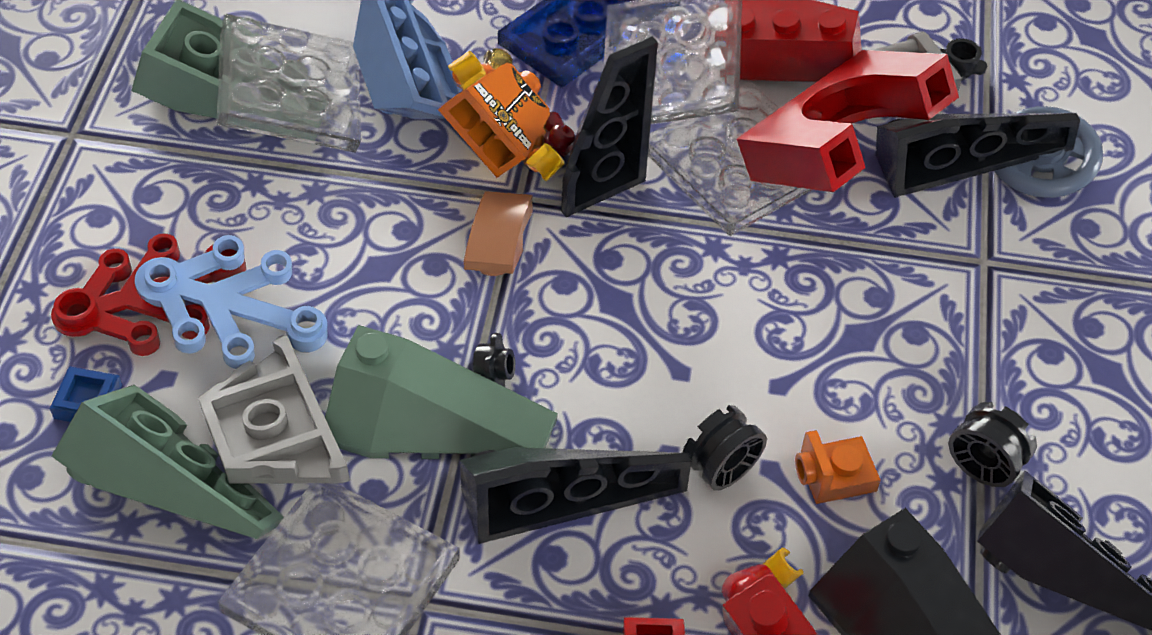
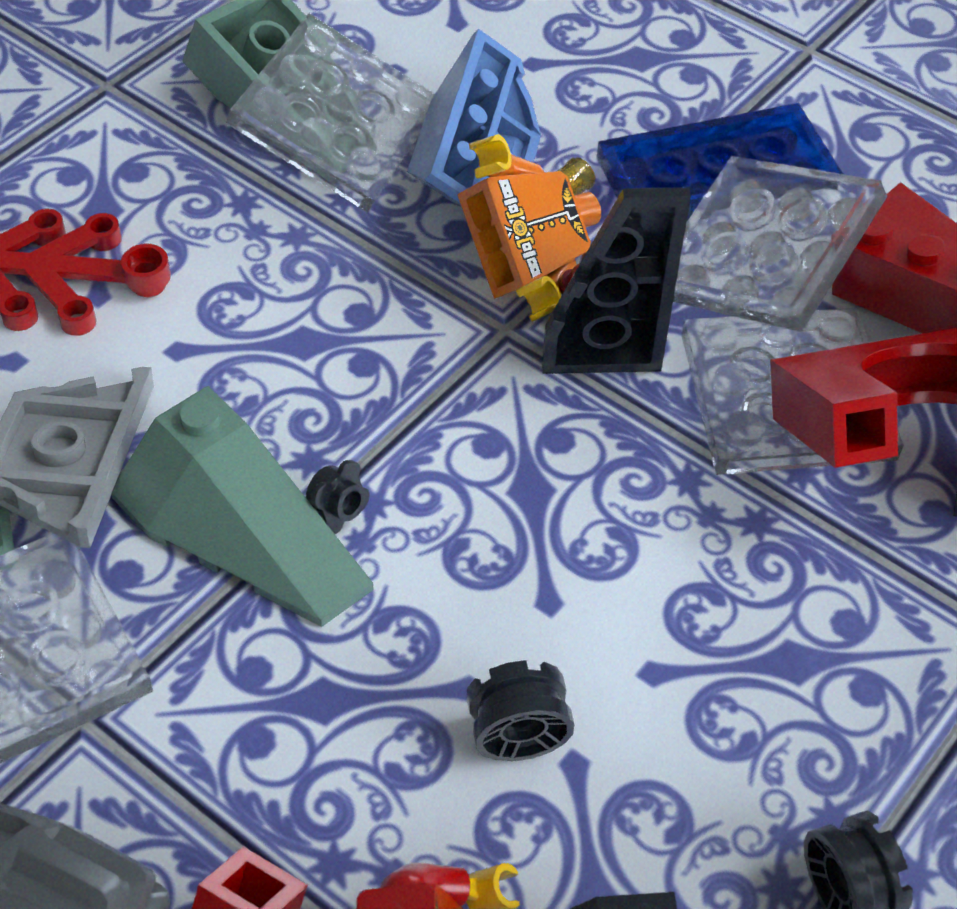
camera: 30 degrees right, 0 degrees up
light blue plant [135,235,328,369] -> none
black wedge [460,447,691,544] -> none
nougat slope [464,191,533,276] -> none
orange bracket [795,430,881,504] -> none

